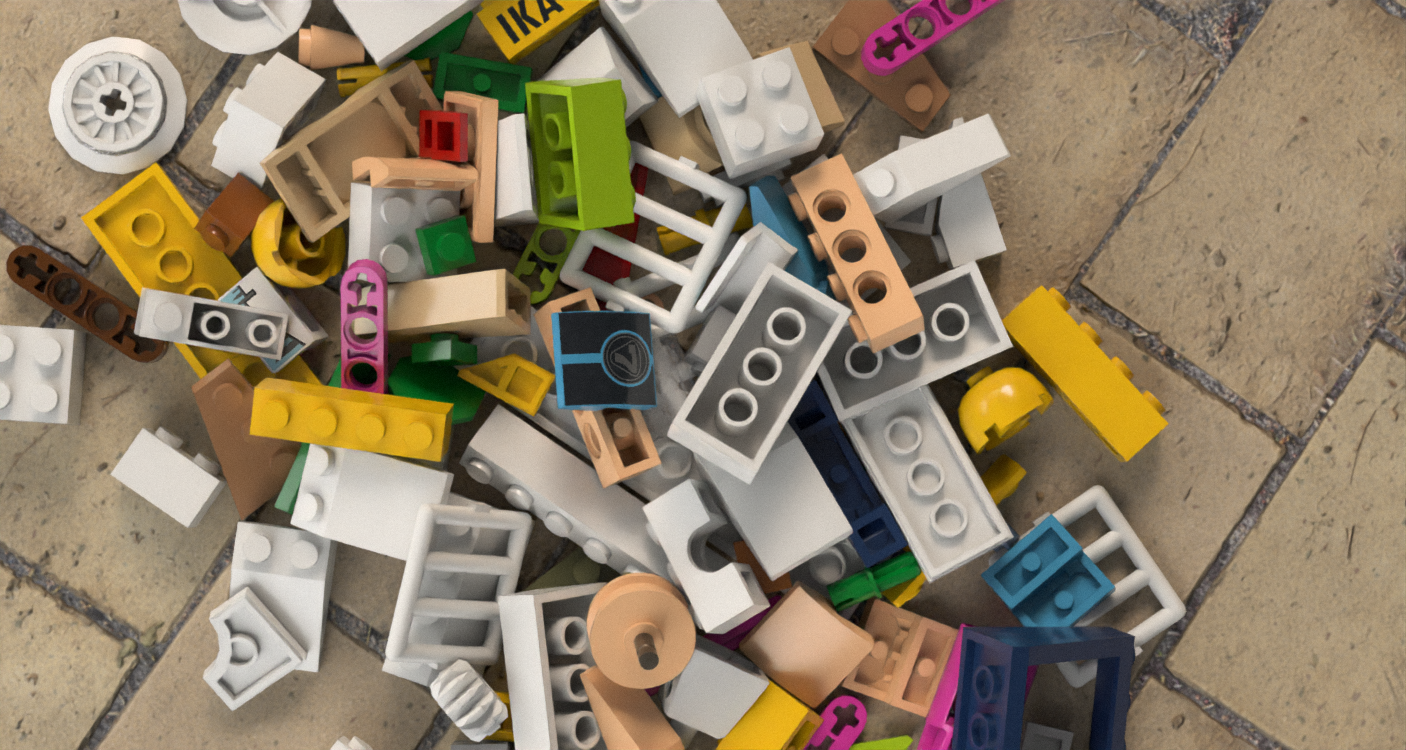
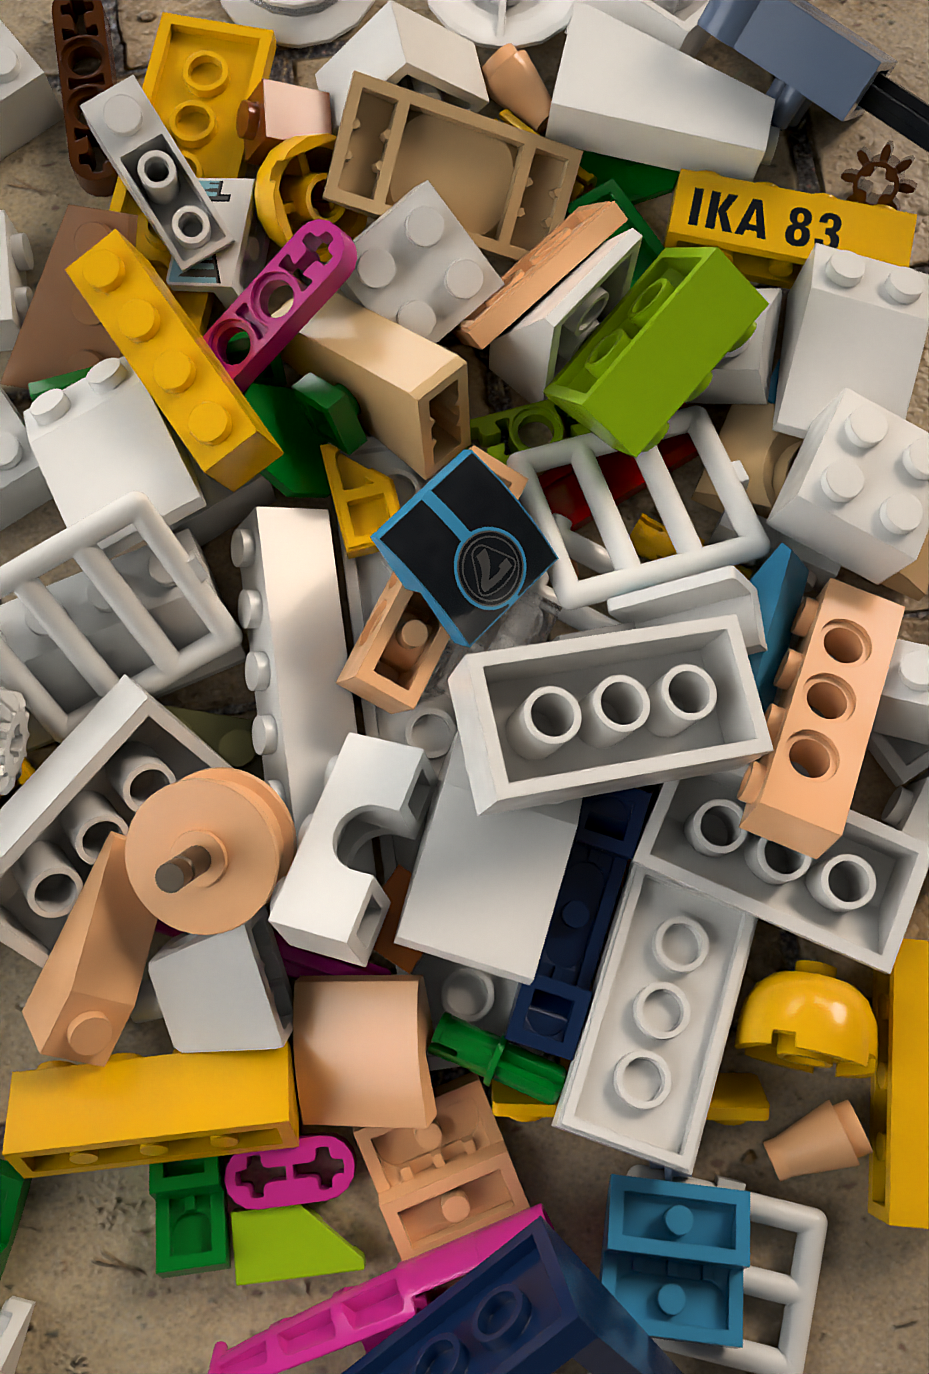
camera: 50 degrees right, 10 degrees down
light nougat slope [352,157,478,191] -> none
green plate [415,215,476,276] -> none
red slope [419,110,468,162] -> none
none -> light nougat cone [763,1099,873,1182]

